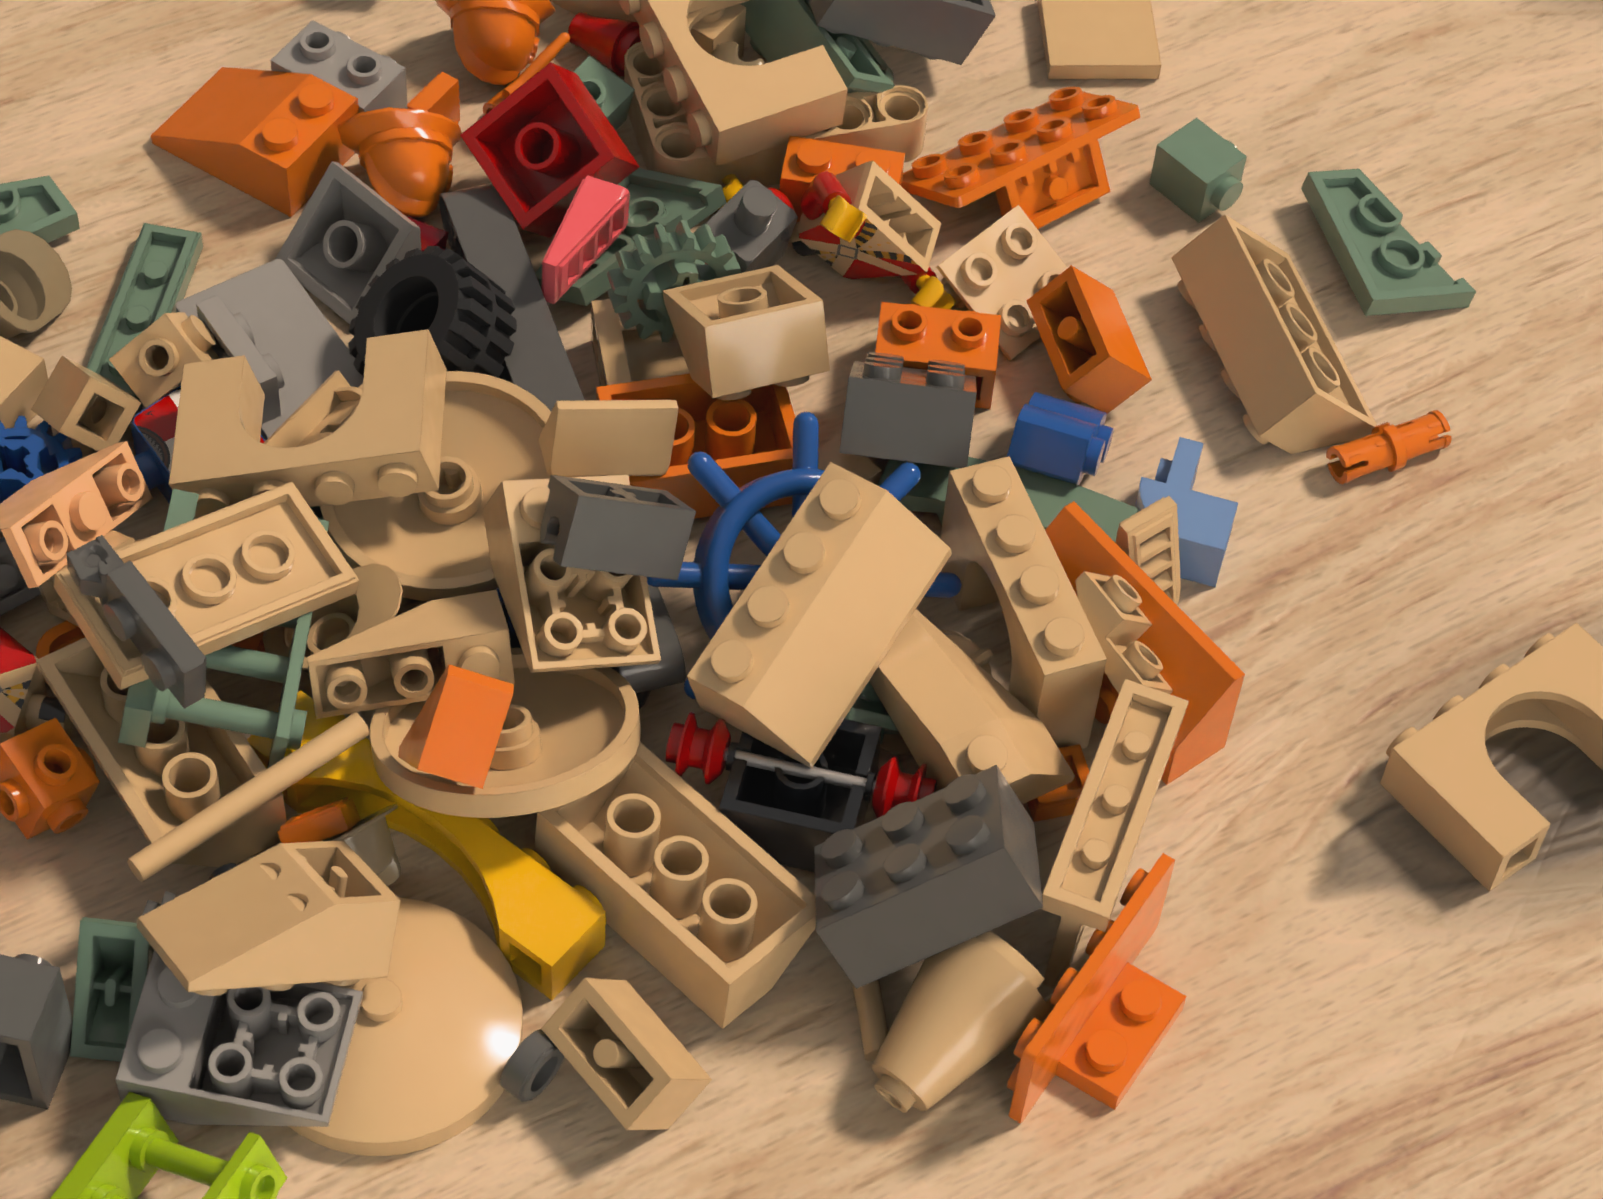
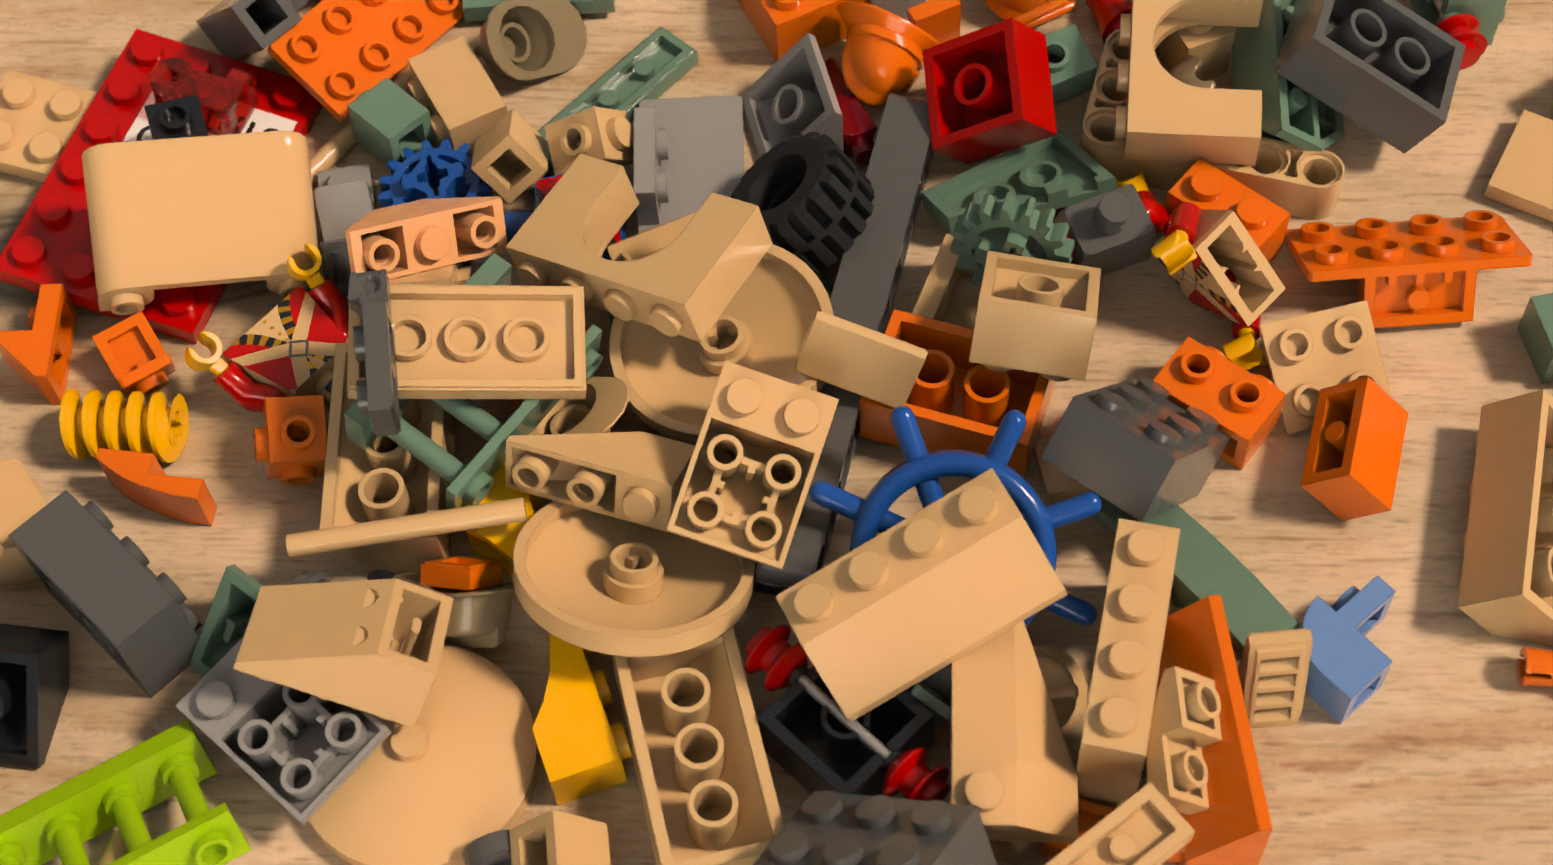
camera: 40 degrees right, 5 degrees up
orange slope [398,664,514,789] -> none
dark grey hinge [540,475,696,580] -> none
coral slope [542,176,630,304] -> none
blue brick [1007,392,1114,485] -> none

